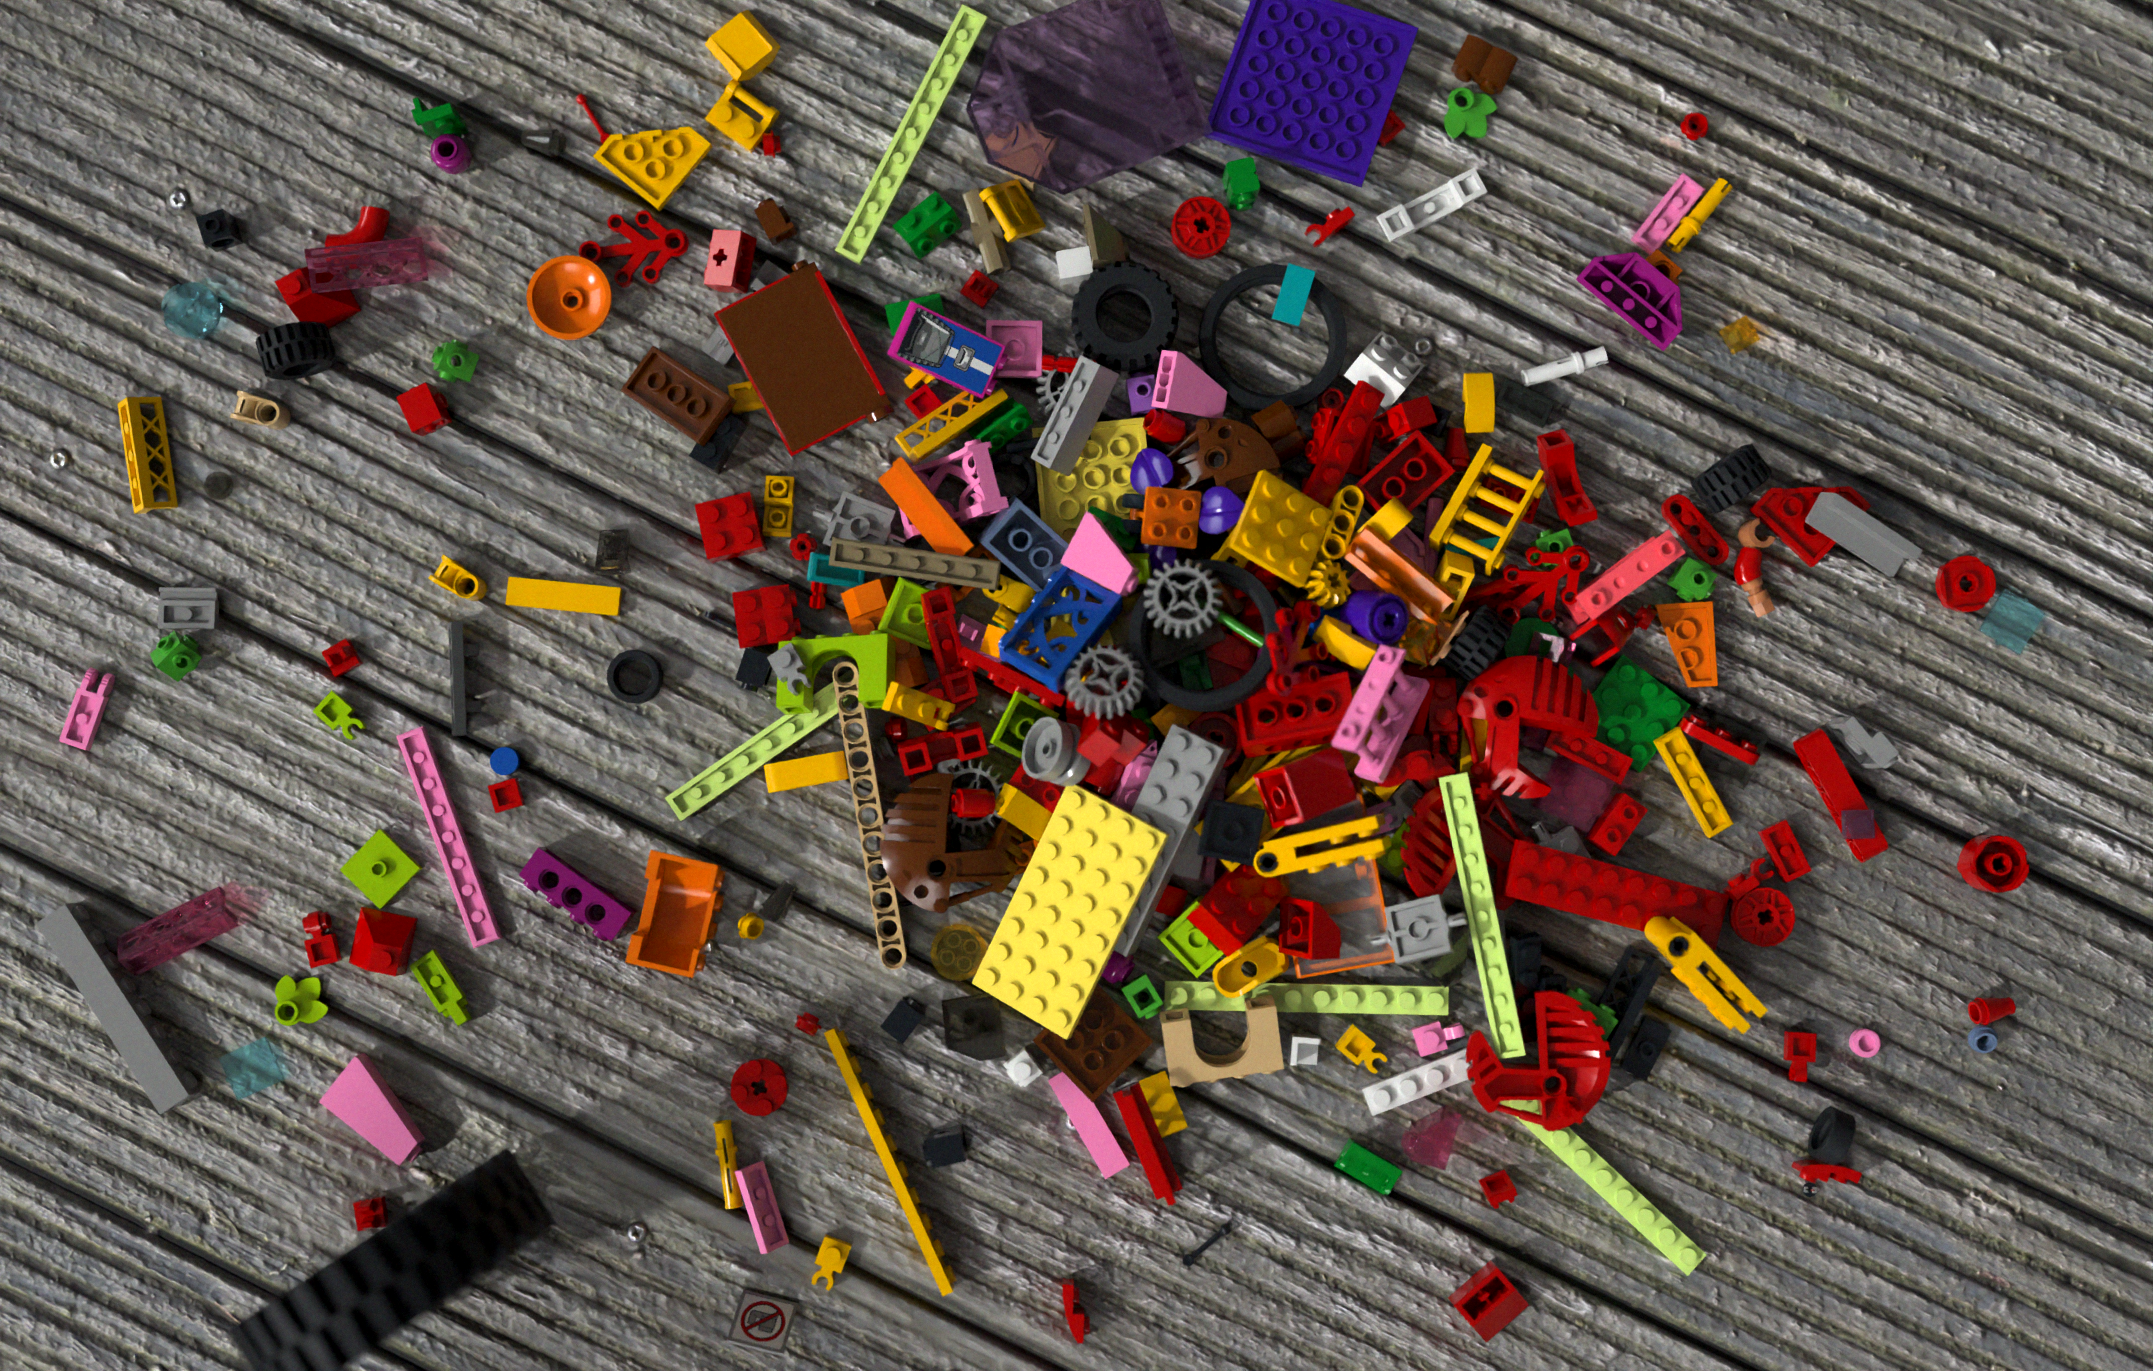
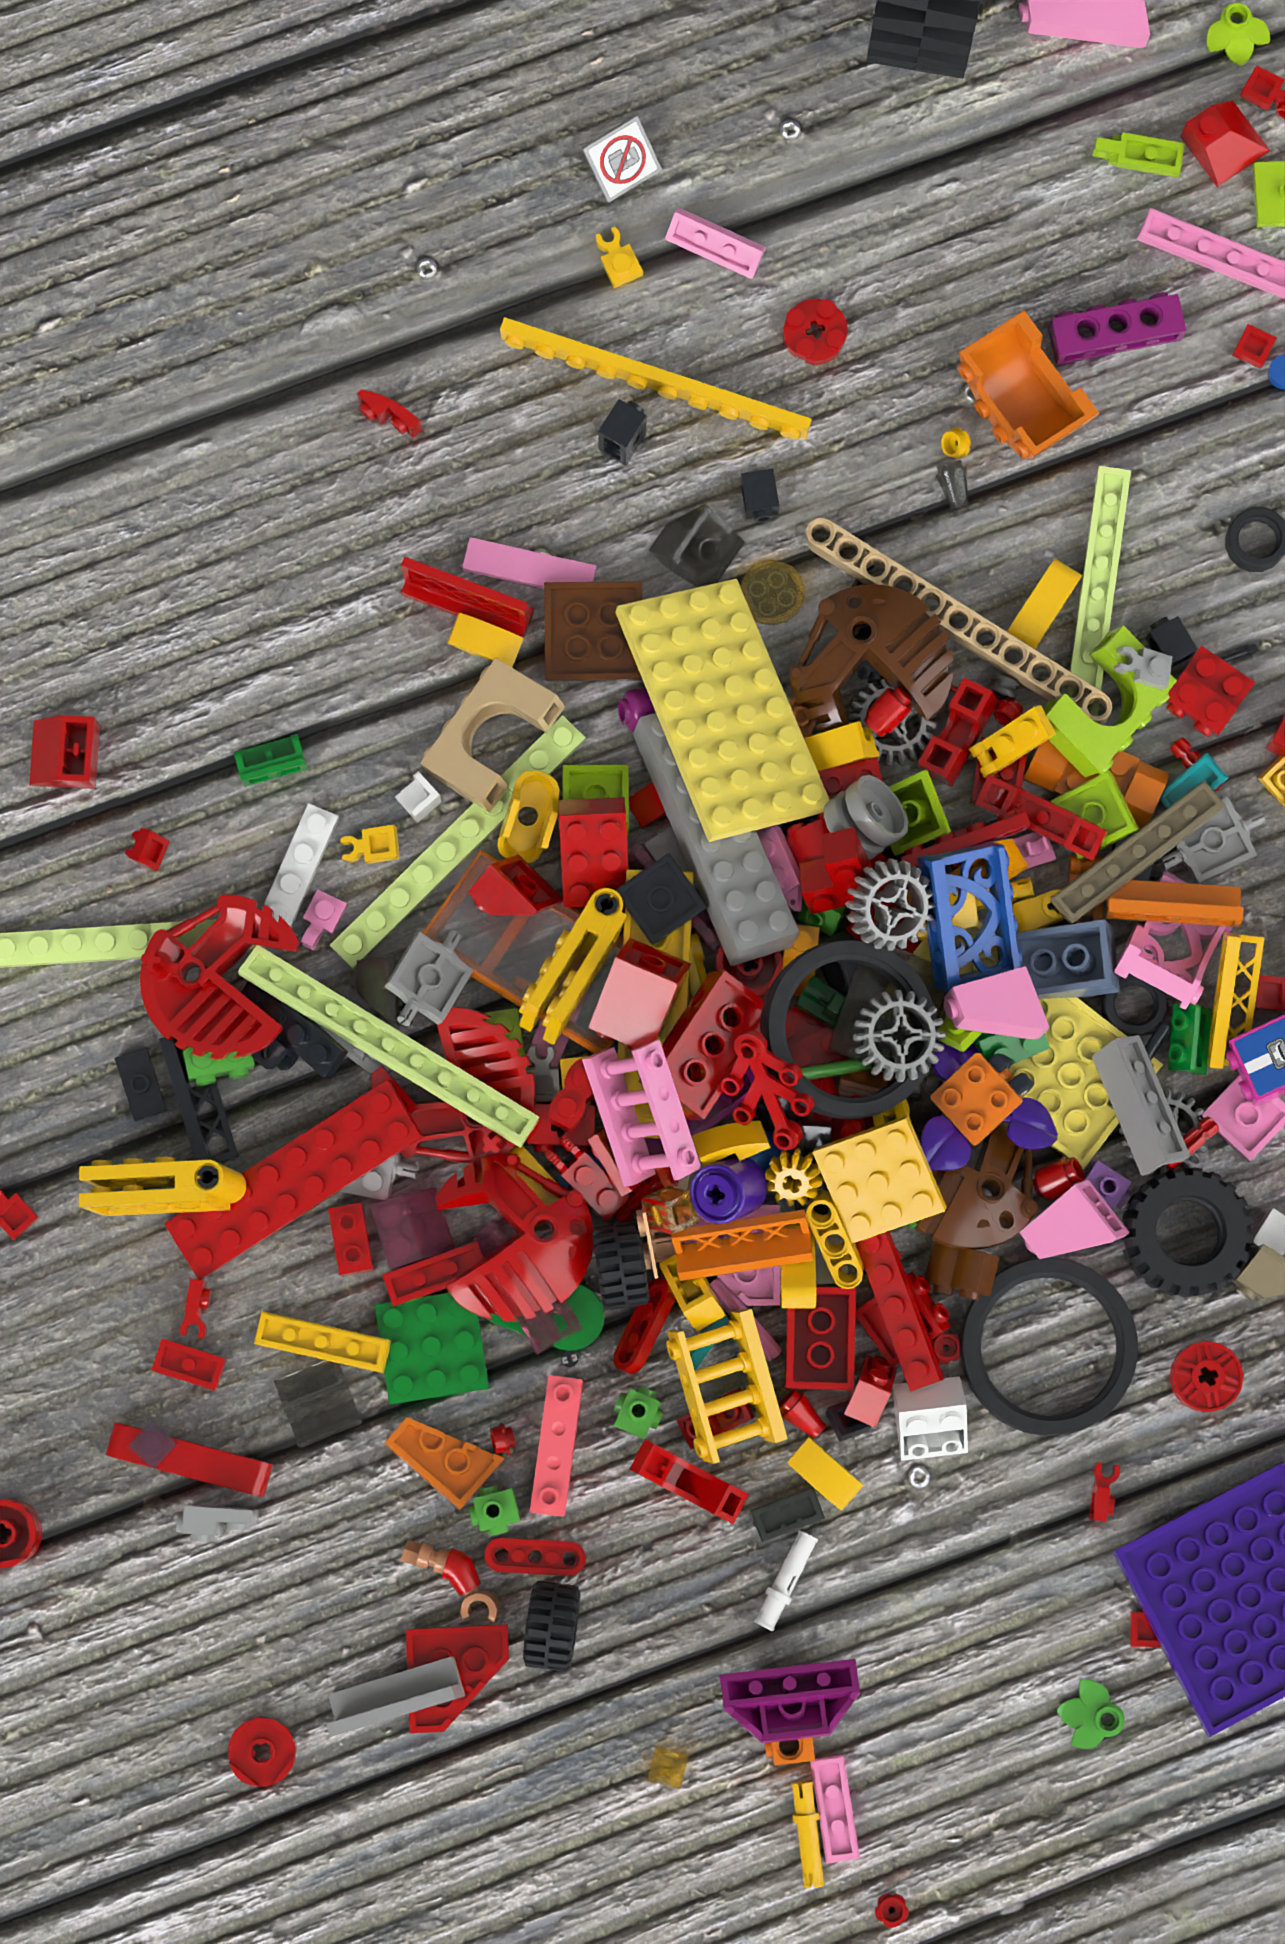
camera: 135 degrees right, 5 degrees down
yellow pin [713,1120,743,1209] -> none
red plate [789,533,818,561] -> none
red plate [794,1012,822,1036] -> none
white brick [1003,1046,1043,1087] -> none
bright green brick [1121,972,1163,1019] -> none
black hinge [1183,1223,1231,1266] -> none
green brick [1222,157,1260,212] -> none
teal tile [1271,263,1316,327] -> none
white slope [1377,168,1487,242] -> none
clear pink slope [1401,1105,1461,1171] -> none
reddish brown brick [1451,34,1518,95] -> none
red plant [1496,545,1590,625] -> none
red piece [1569,604,1635,668] -> none
red plate [1678,714,1761,766] -> none
red wheel [1728,886,1795,947] -> none
clear light blue piece [1978,588,2045,655] -> none

